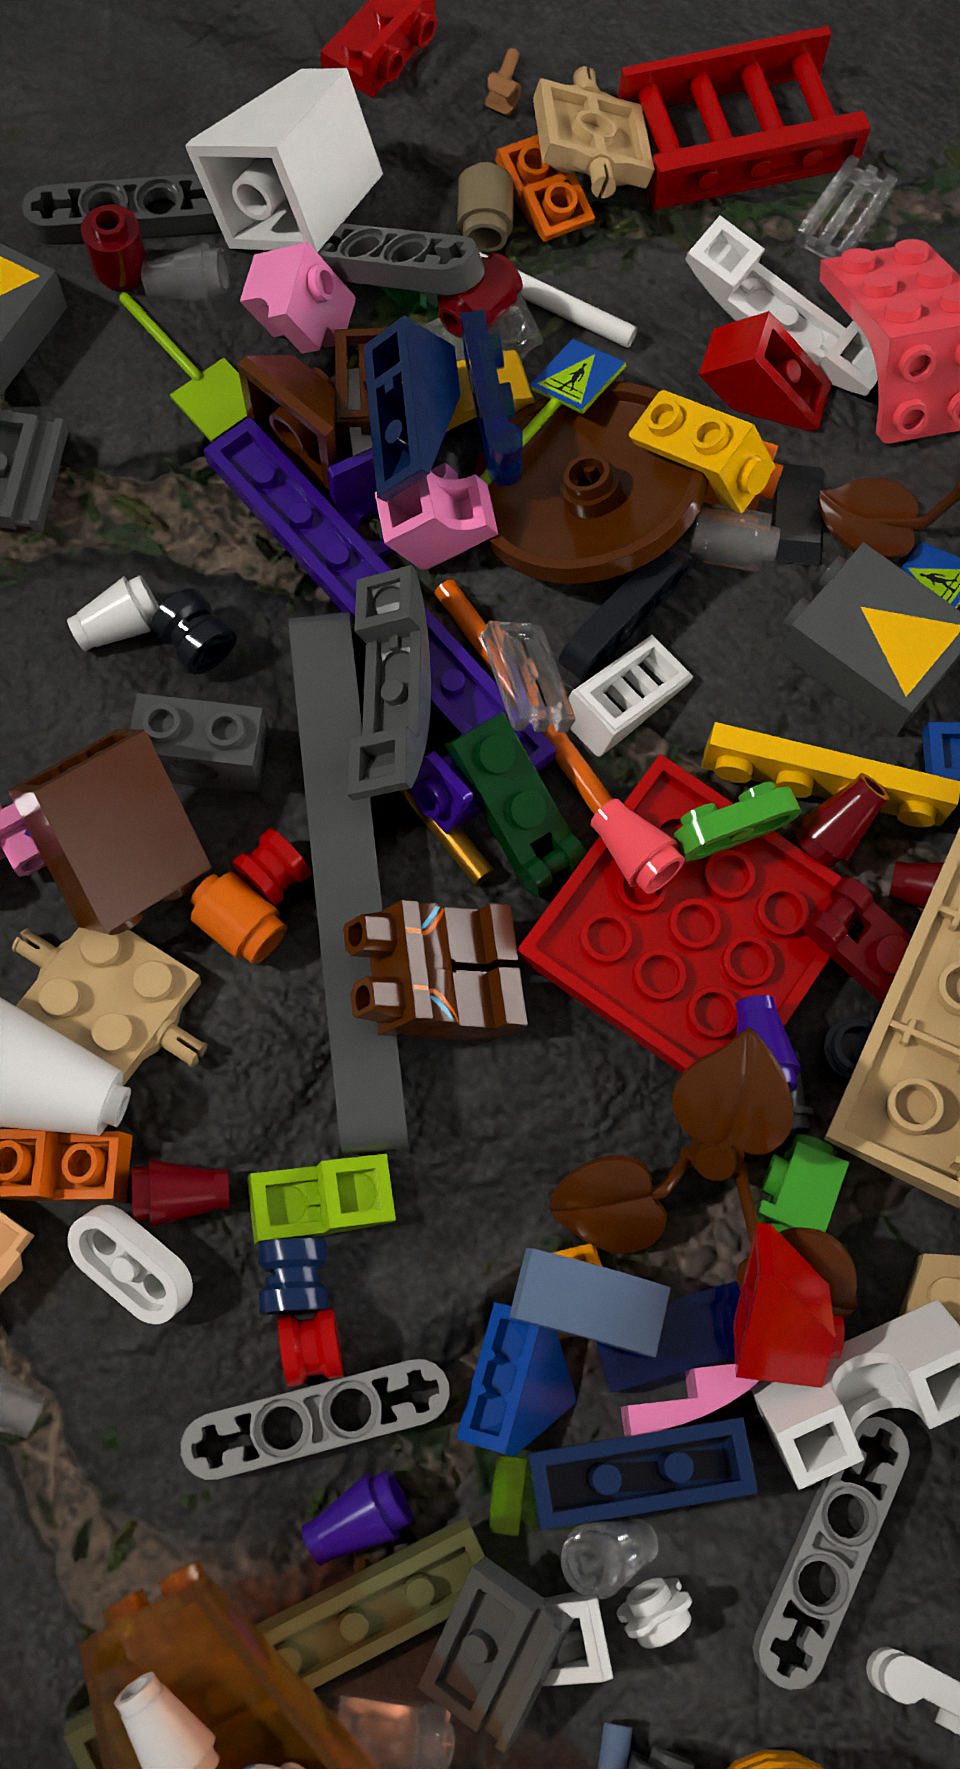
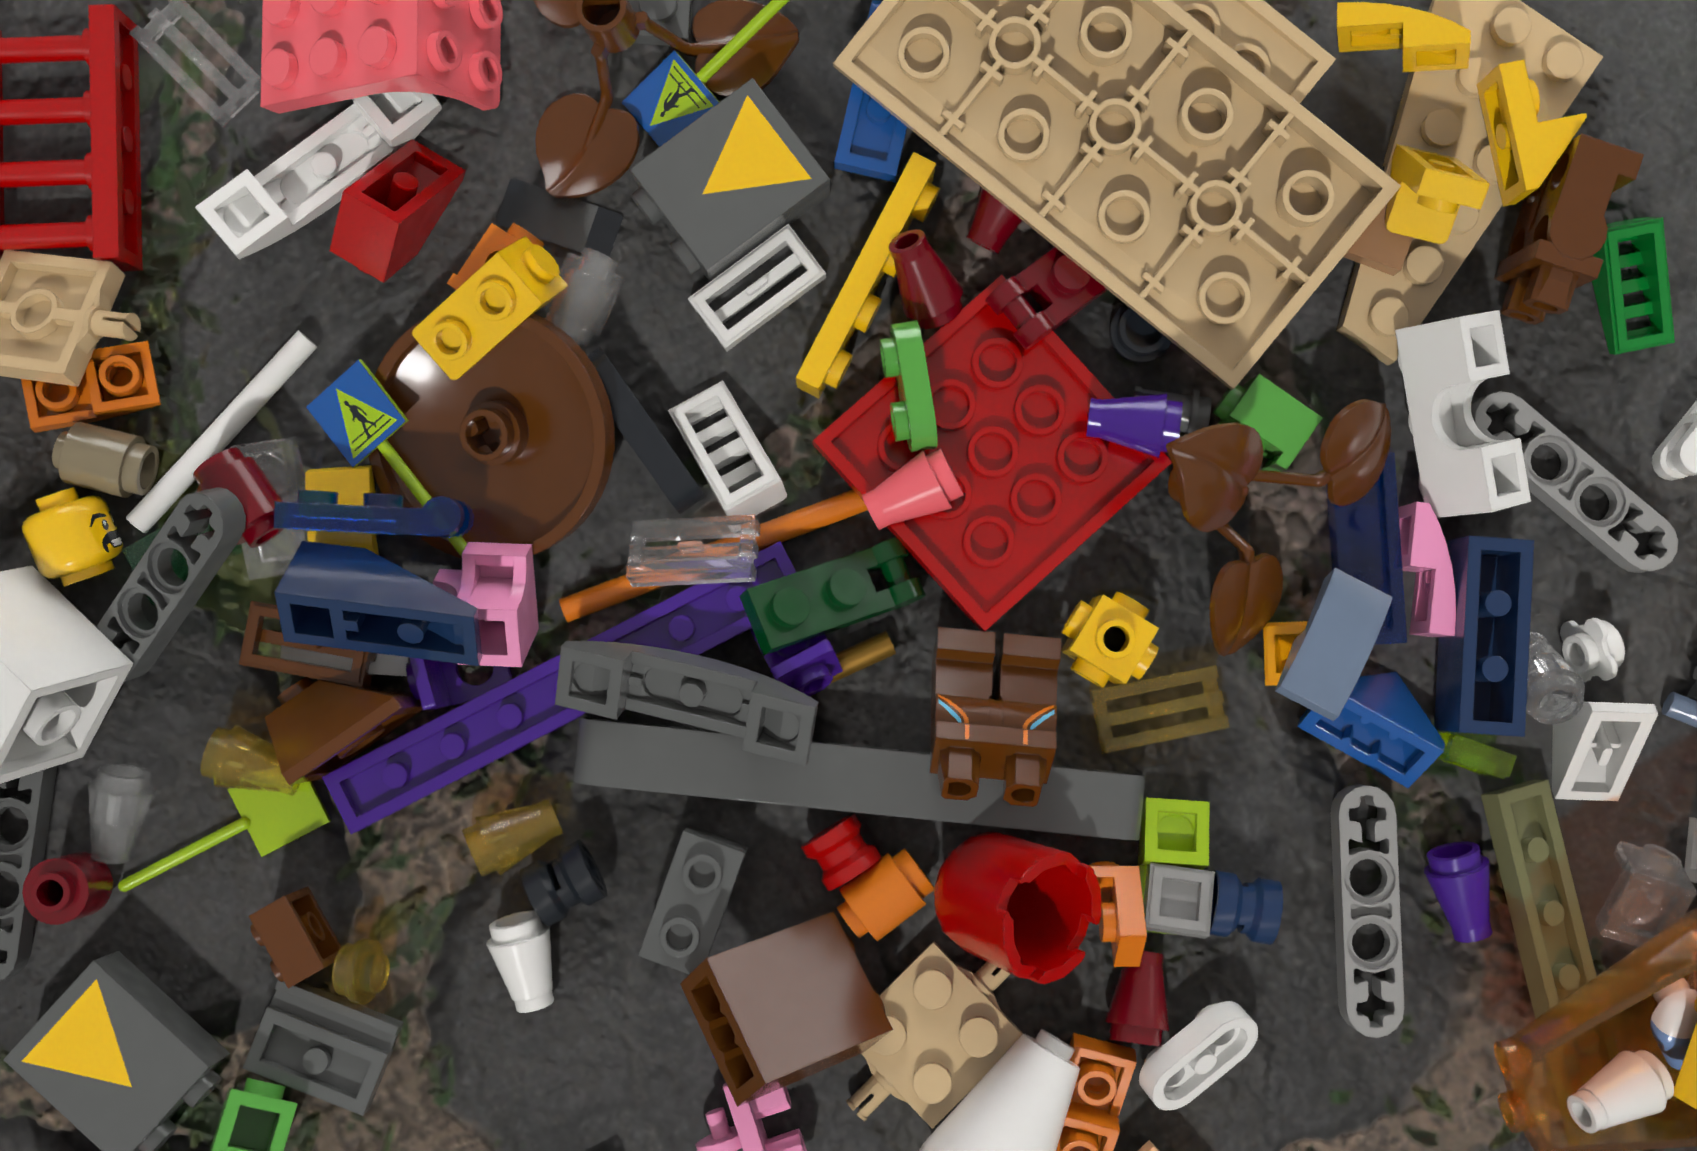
camera: 80 degrees left, 15 degrees up
bright pink brick [240,242,356,354] -> none
red wheel [277,1307,344,1388] -> none
dark grey plate [417,1556,574,1754] -> none
red slope [733,1222,844,1388] -> none
none -> yellow head [22,487,123,586]
none -> clear yellow cone [201,725,301,796]
none -> reddish brown piece [249,886,346,989]
none -> clear yellow plate [332,938,390,1005]
none -> clear yellow cone [462,798,563,877]
none -> white tile [688,224,826,352]
none -> red cylinder [934,832,1102,984]
none -> yellow brick [1061,591,1159,688]
none -> clear yellow tile [1089,665,1230,753]
none -> orange bracket [1089,861,1147,967]
none -> light grey tile [1143,863,1215,939]

